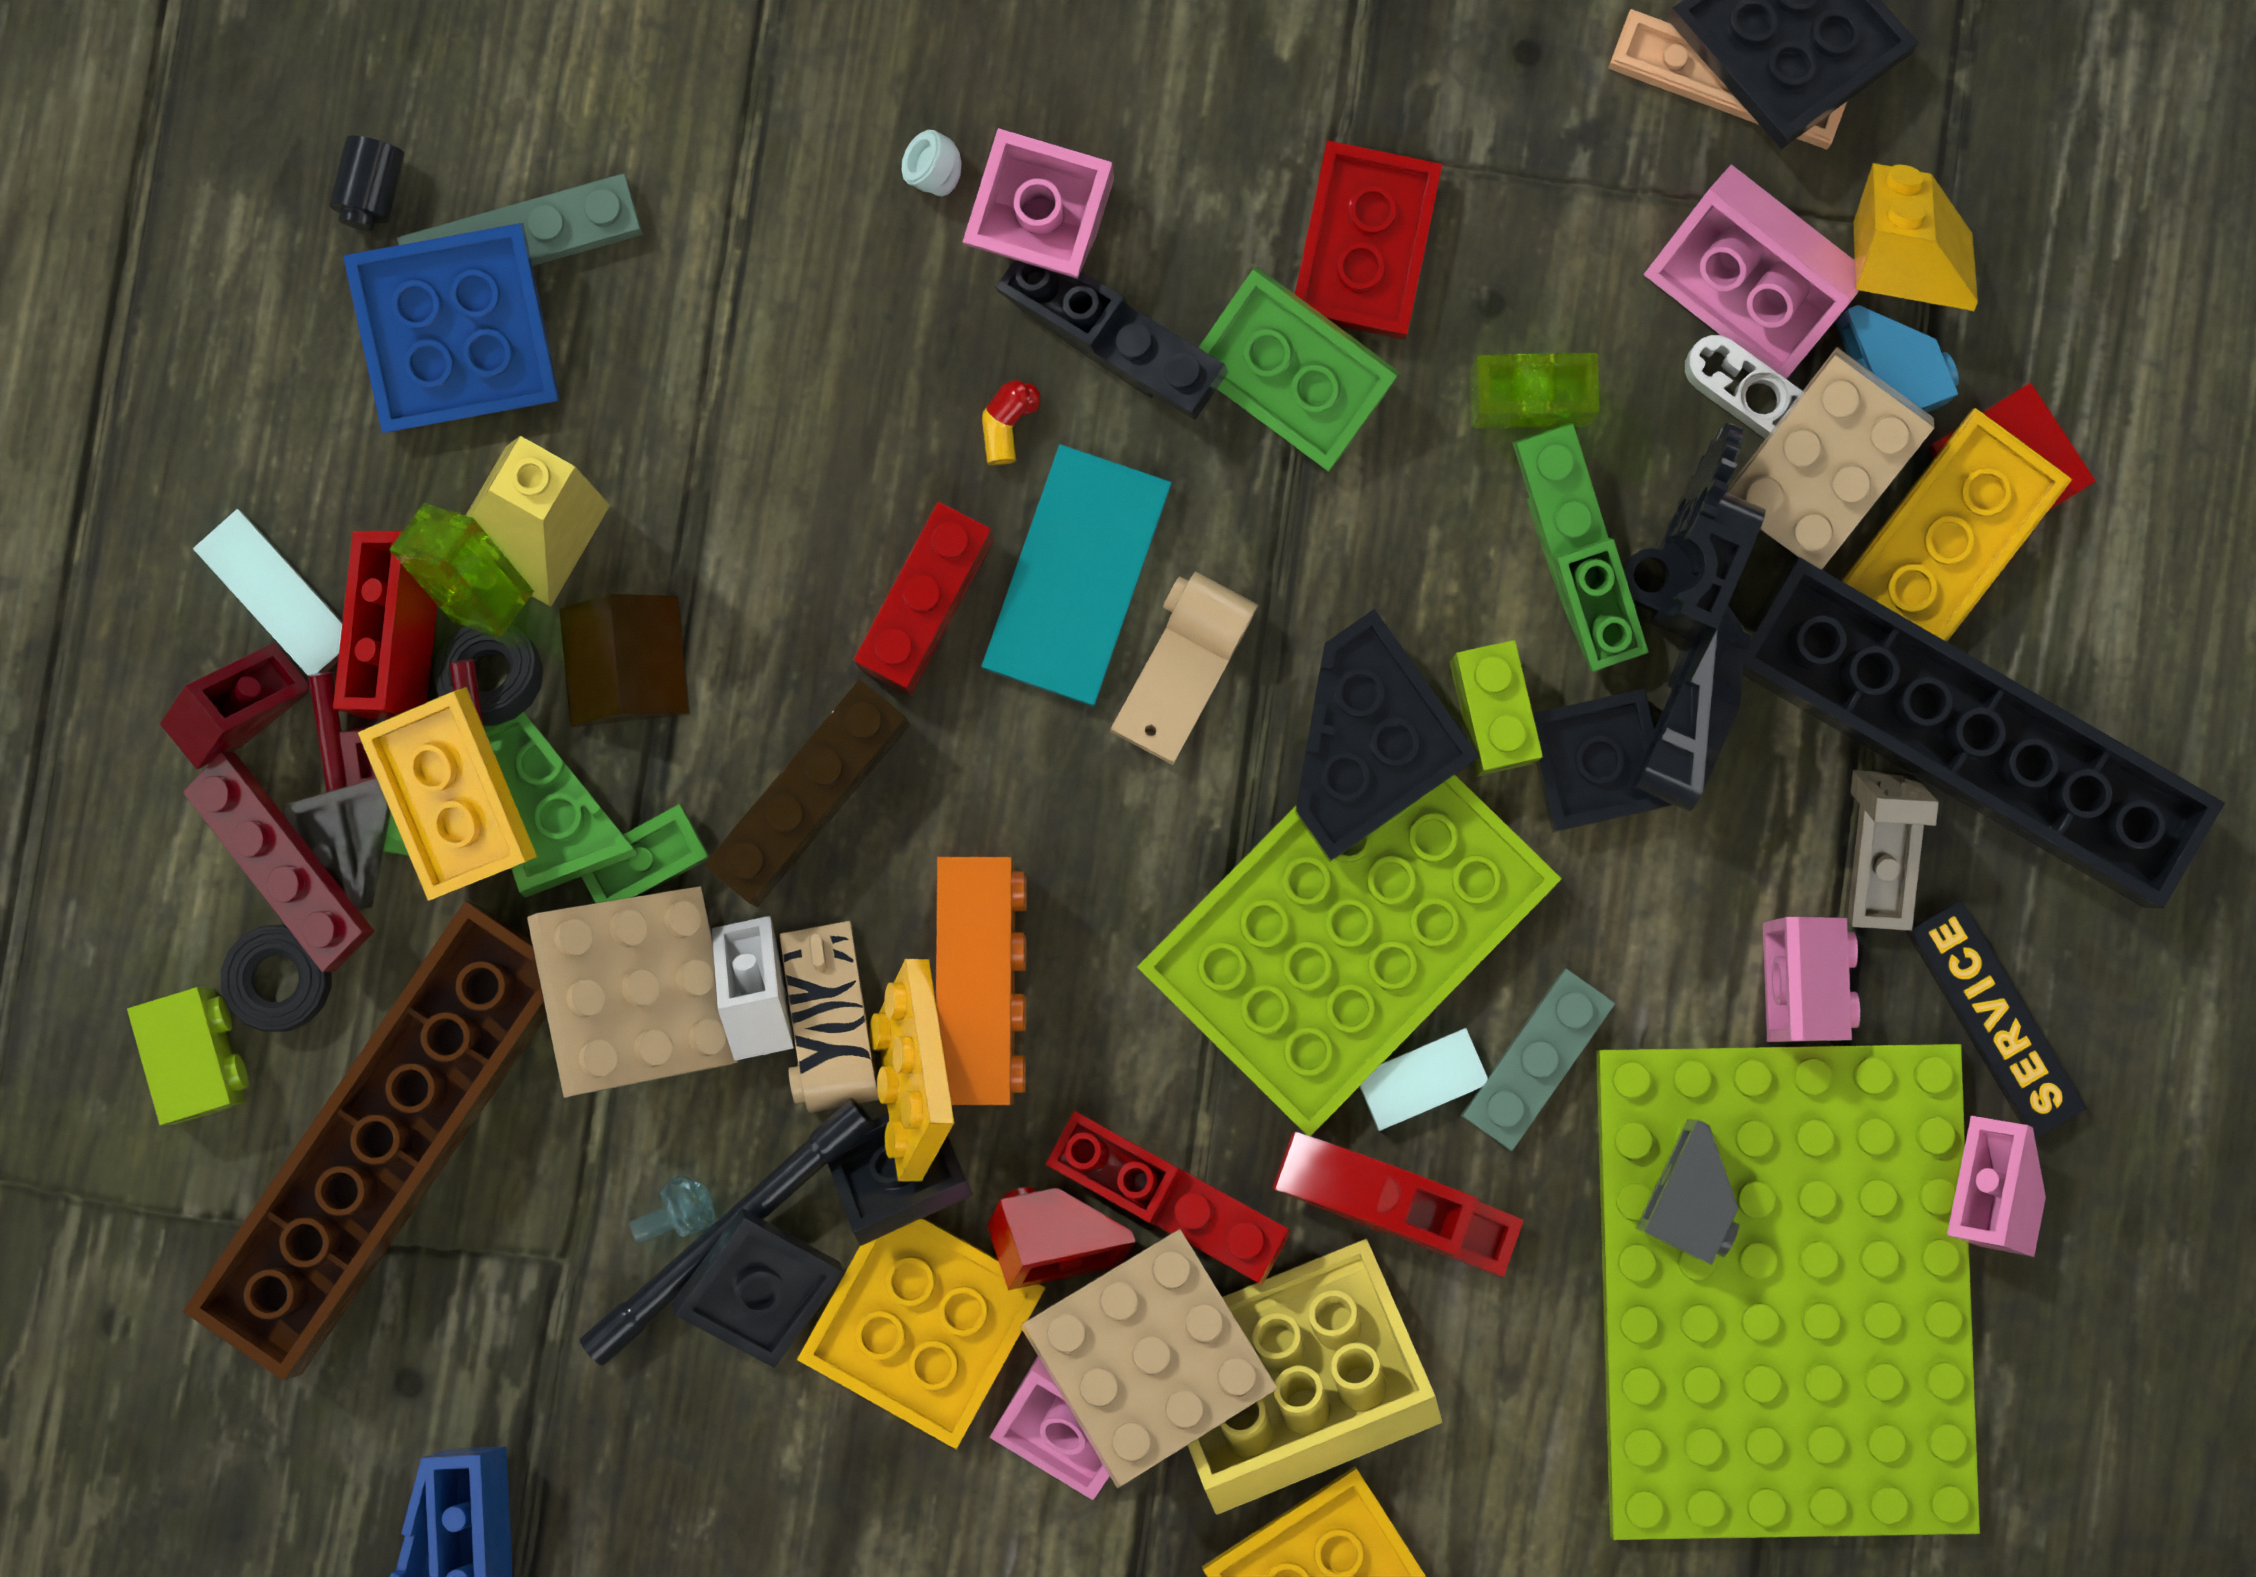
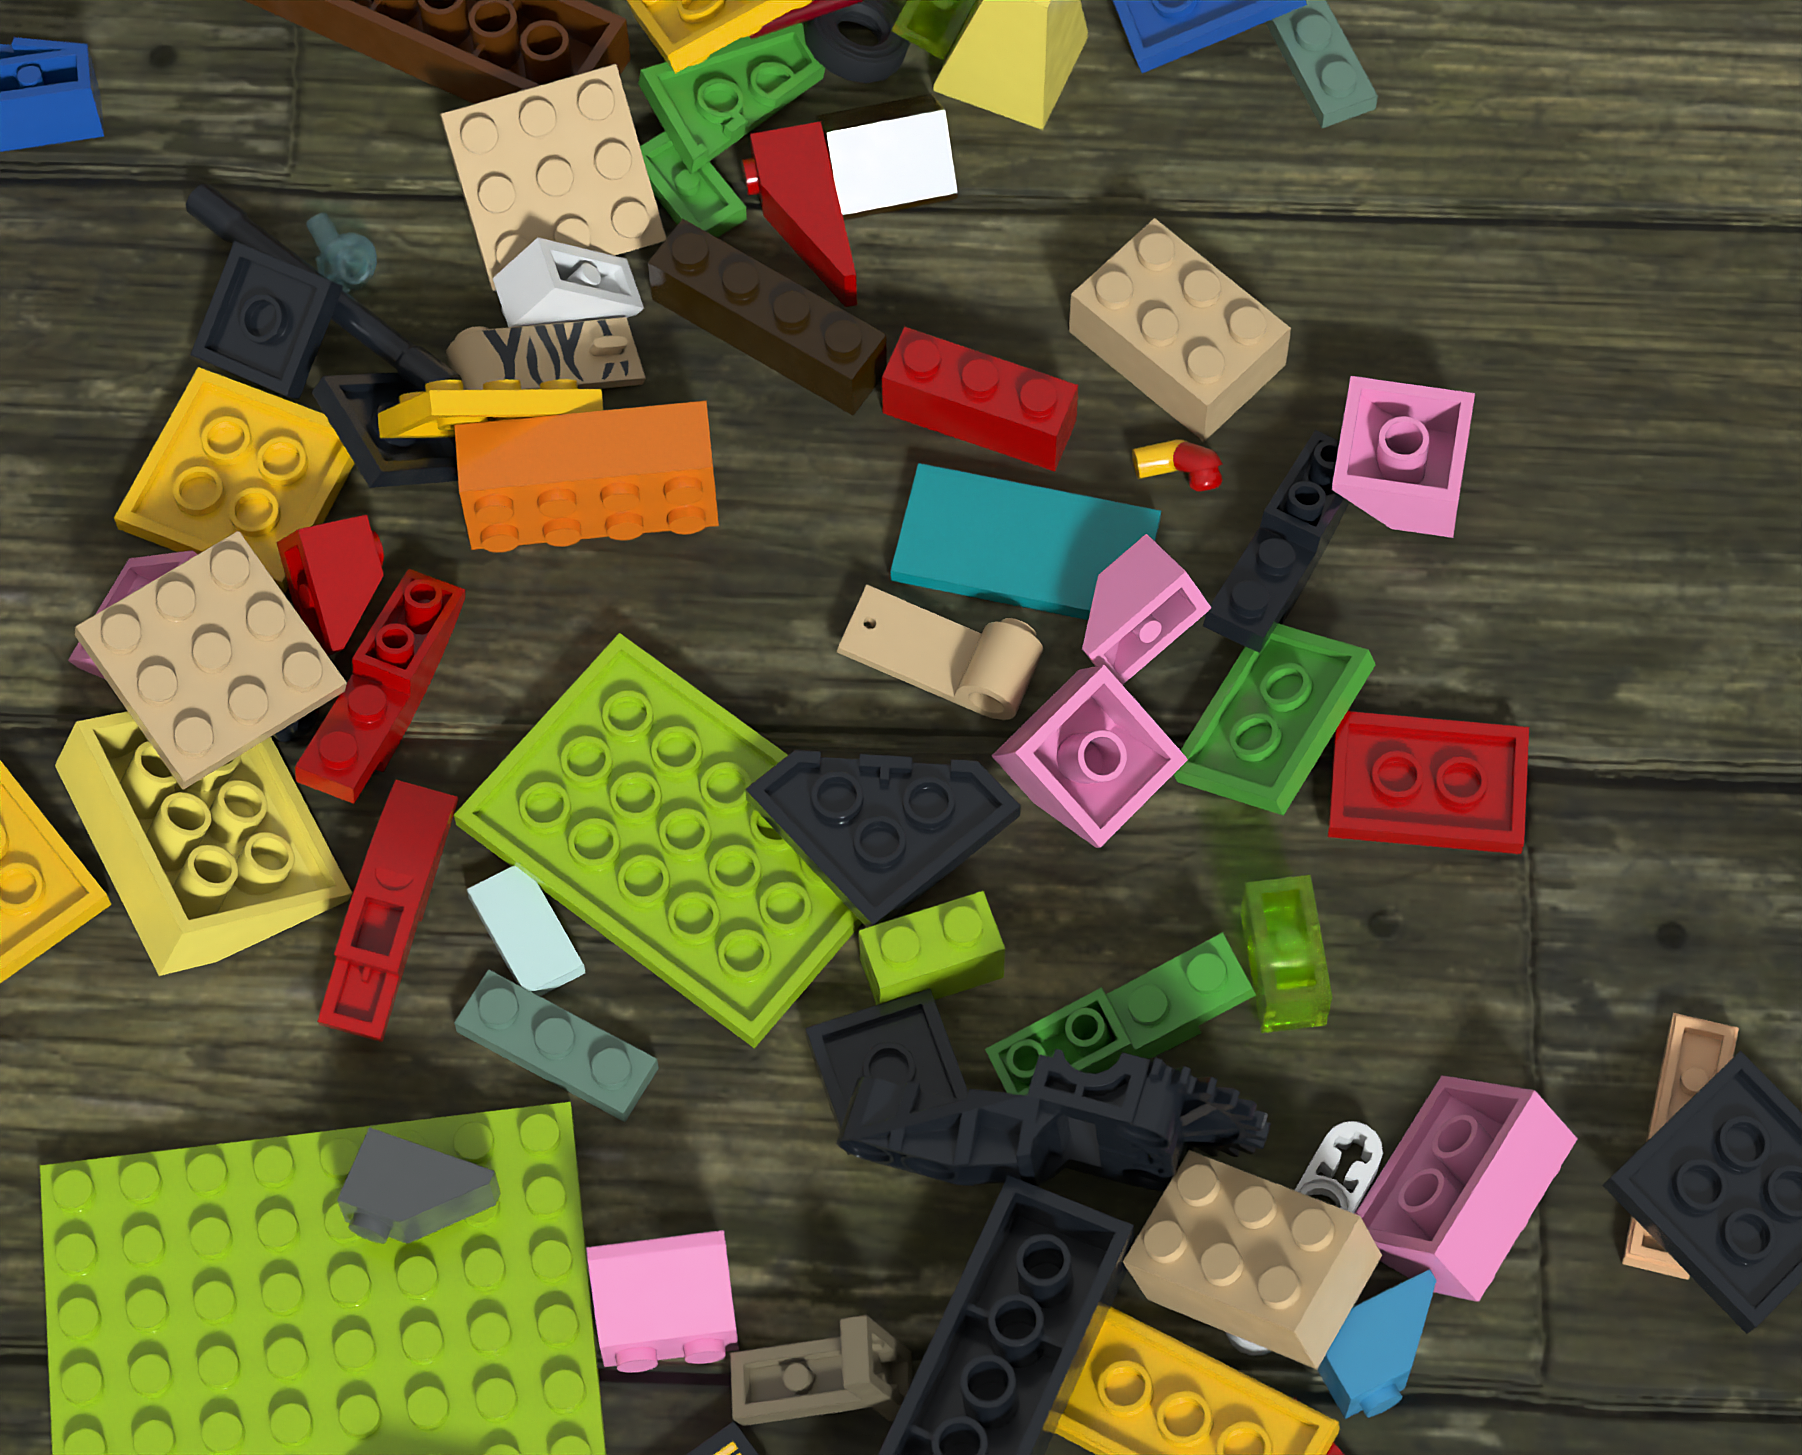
camera: 85 degrees right, 20 degrees down
light aqua tile [901,130,962,197] -> none
yellow slope [1853,163,1978,311] -> none
none -> red slope [741,122,857,307]
none -> bright pink slope [992,665,1188,848]
none -> tan brick [1069,218,1291,442]
none -> bright pink slope [1082,534,1211,685]

